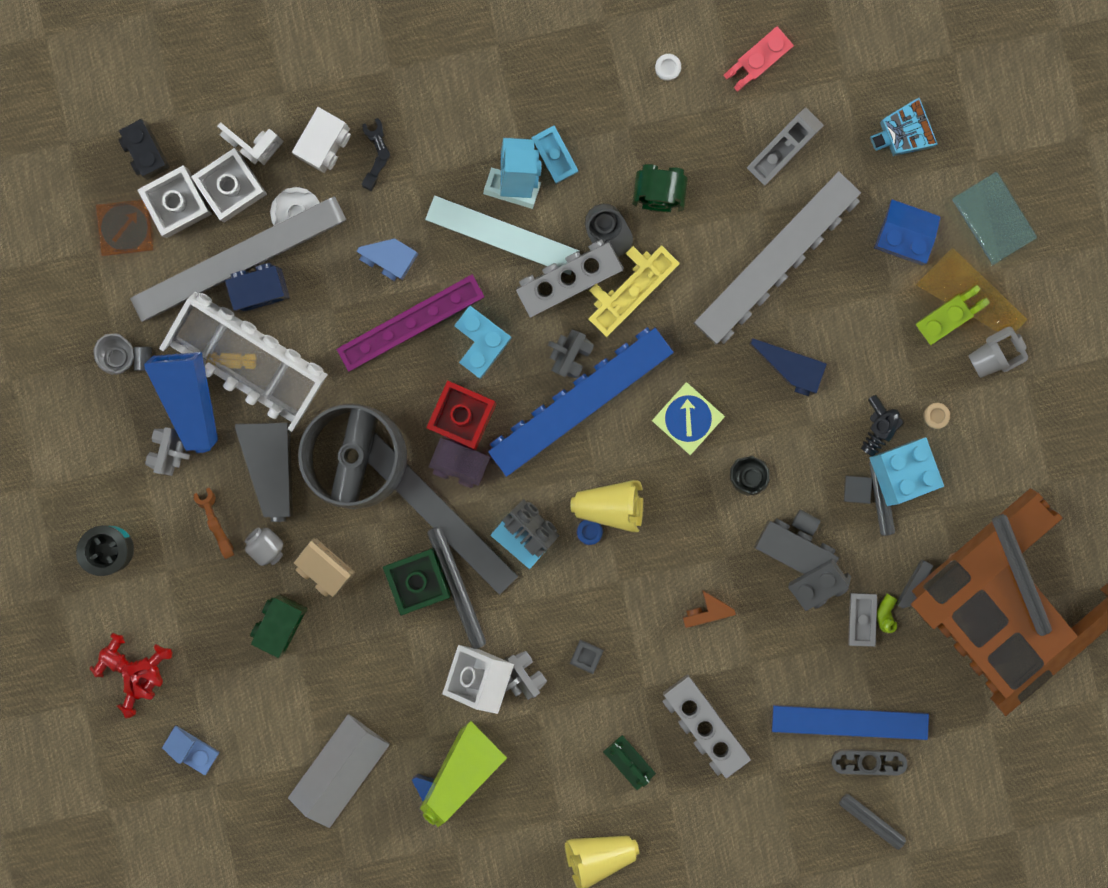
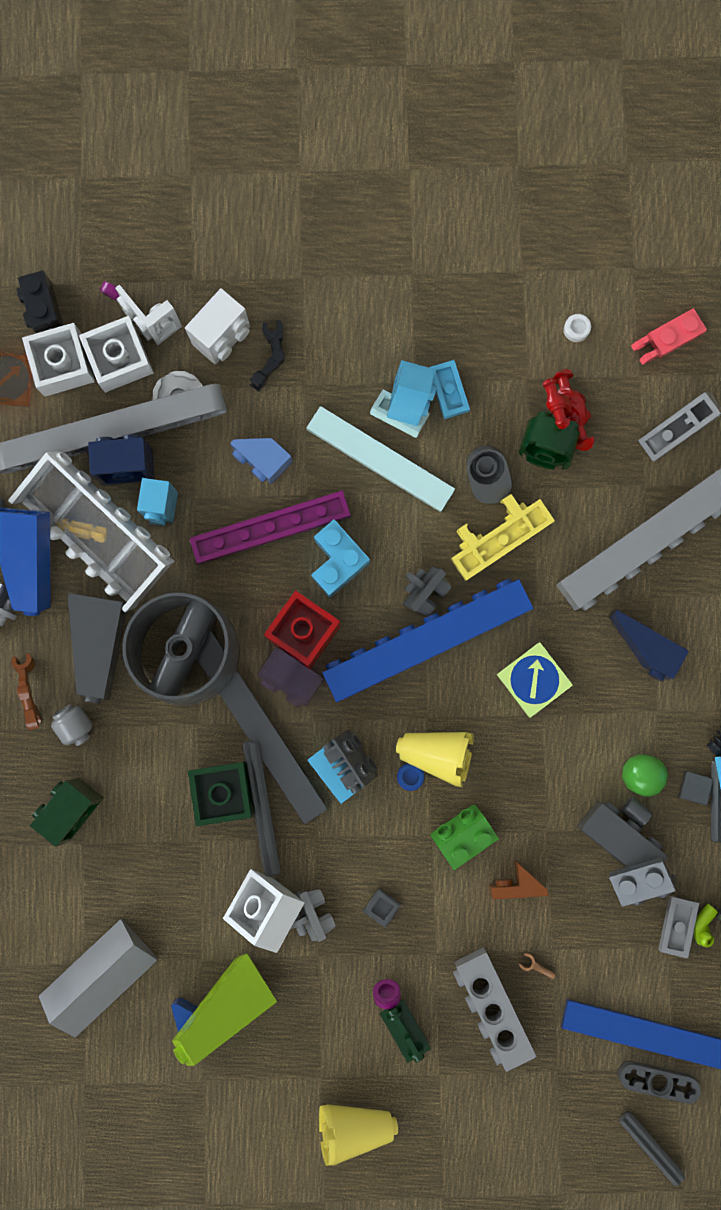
camera: 15 degrees right, 5 degrees down
tan slope [294,539,355,597] -> none
light grey brick [516,239,623,317] -> none
pearl dark grey hair [730,456,770,495] -> none
none -> magenta tile [99,281,119,302]
none -> medium azure brick [137,478,178,526]
none -> magenta tile [373,979,401,1009]
none -> bright green bracket [430,804,499,870]
none -> medium nougat hand [519,952,556,979]
none -> red piece [543,369,594,451]
none -> bright green hair [622,754,668,797]

